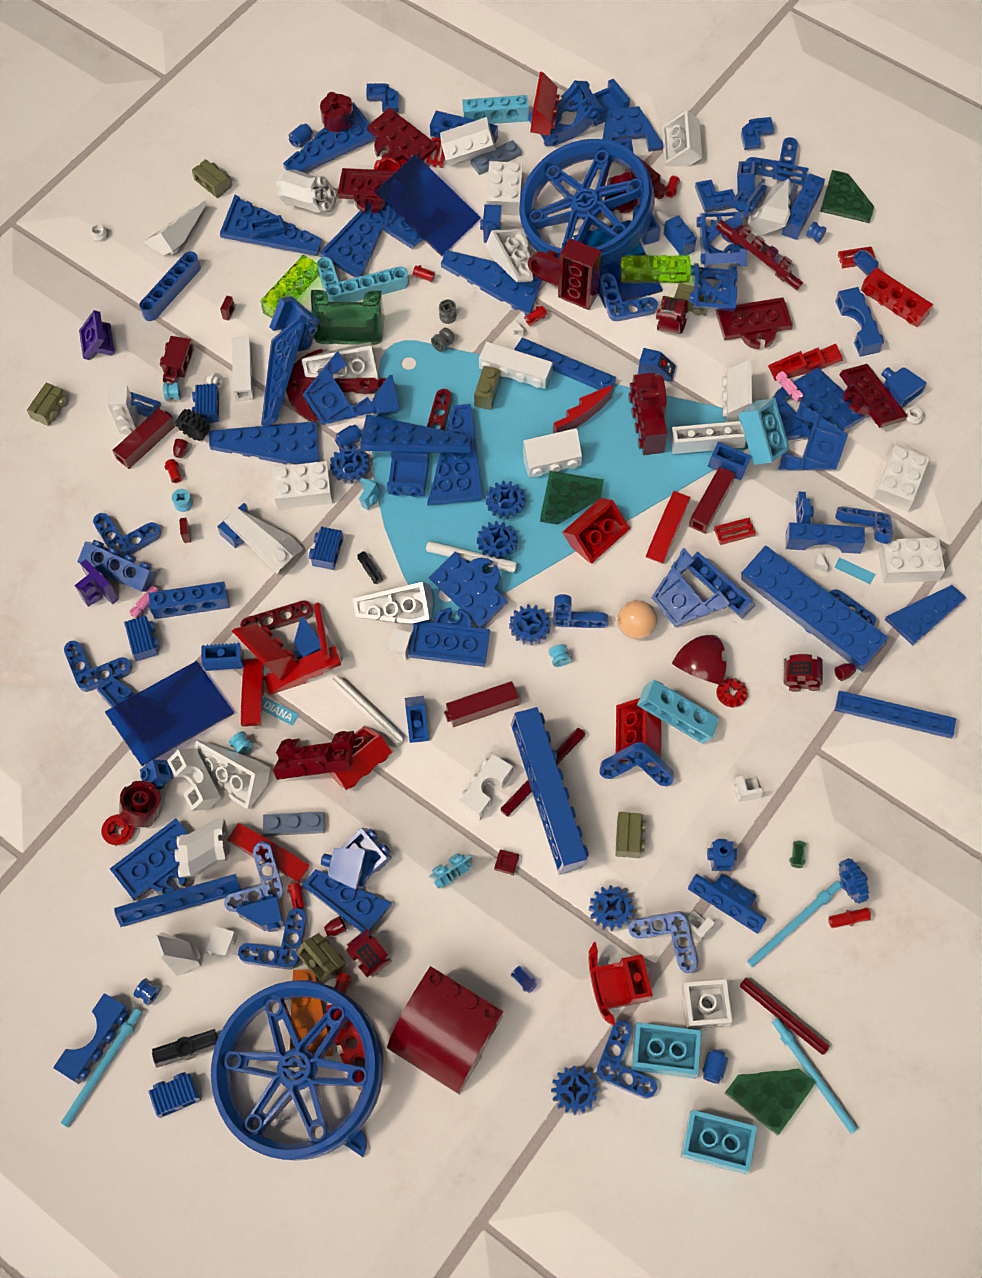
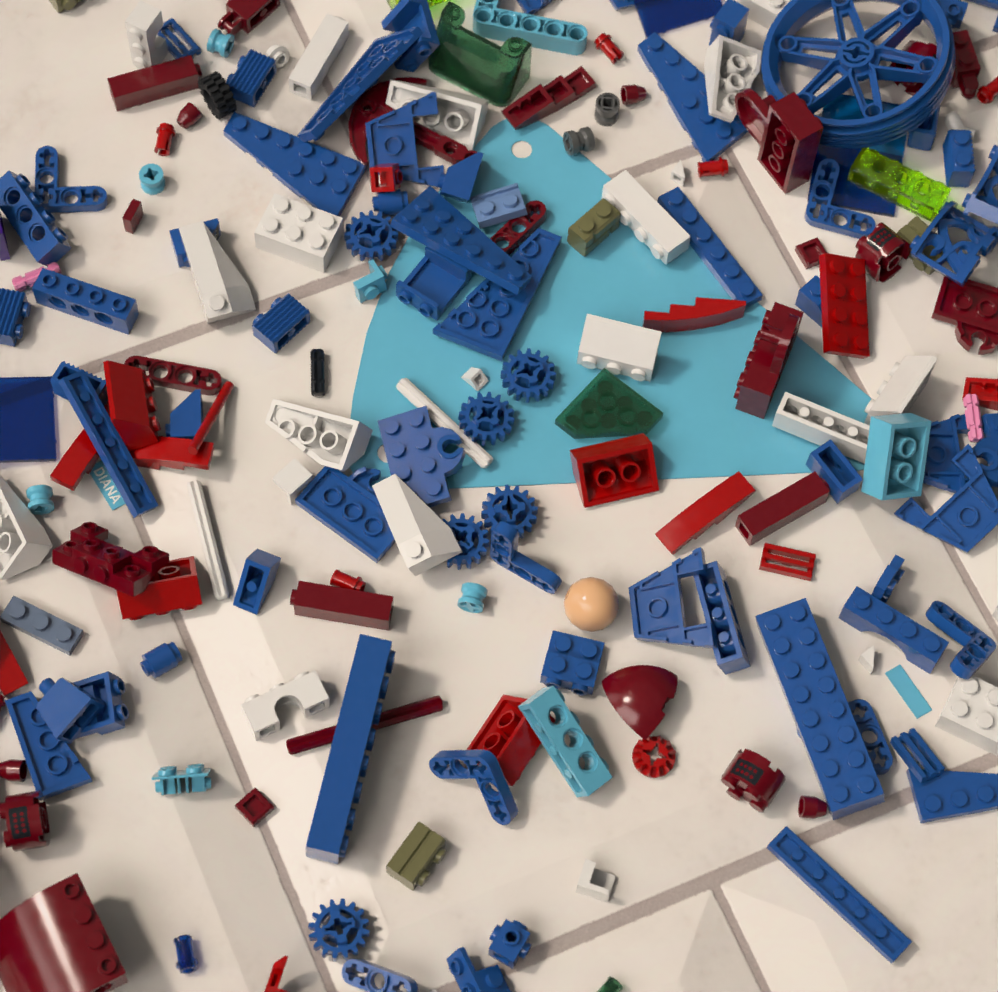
camera: 25 degrees right, 0 degrees up
none -> blue plate [59,370,159,518]
none -> blue brick [140,642,183,679]
none -> red pin [330,570,366,591]
none -> red brick [369,163,403,192]
none -> white wedge [372,474,462,576]
none -> white piece [461,367,489,391]
none -> medium blue plate [470,183,527,229]
none -> blue gear [481,484,538,539]
none -> dark red slope [501,66,596,130]
none -> blue plate [540,630,605,696]
none -> dark red hose [621,84,646,105]
none -> dark red tile [795,237,827,270]
none -> red plate [819,253,870,359]
none -> blue tile [890,728,945,783]

